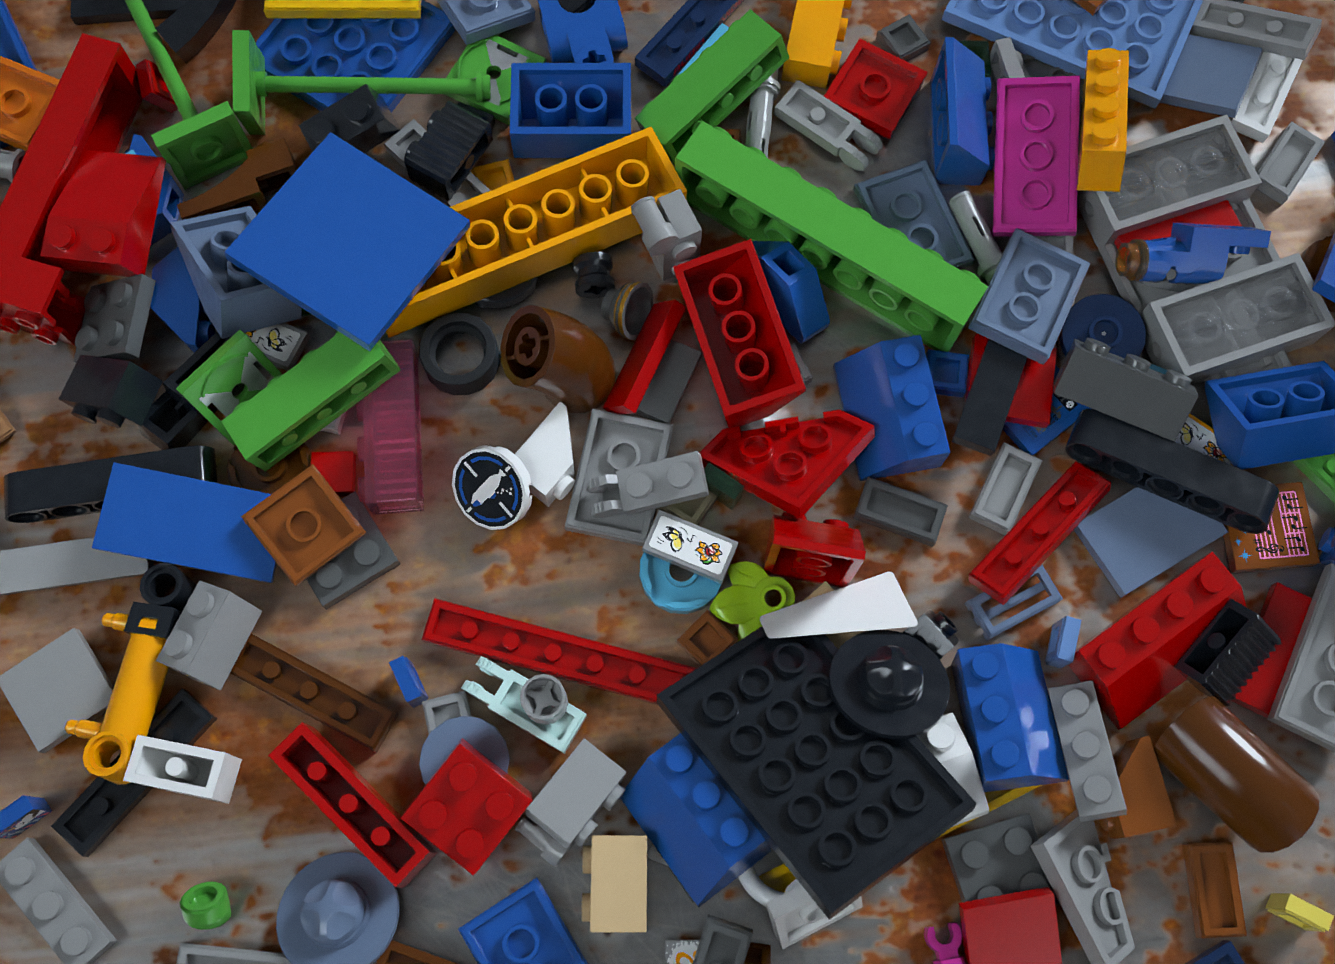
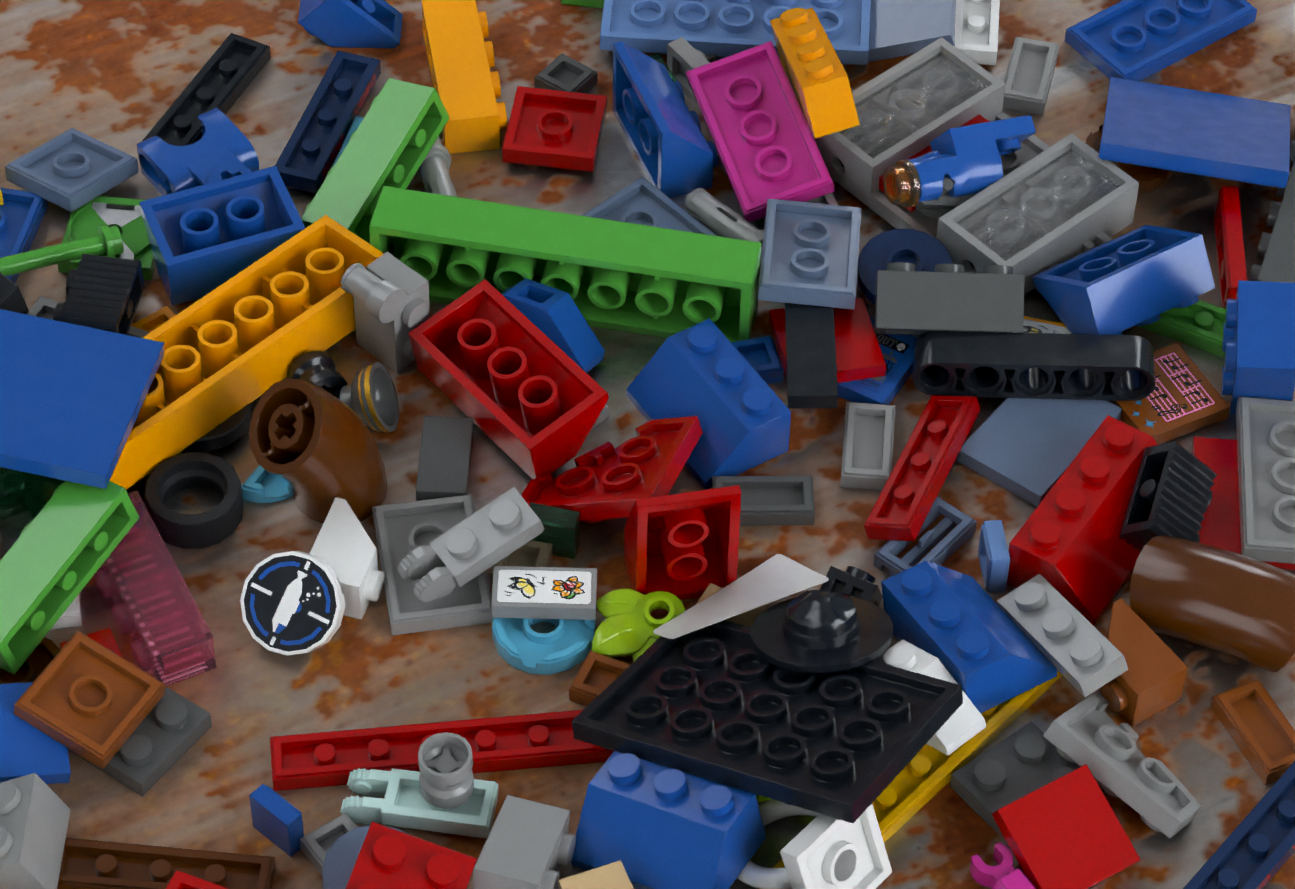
camera: 20 degrees left, 25 degrees down
red tile [603,299,685,414] -> none
light grey hinge [773,80,883,172] -> none

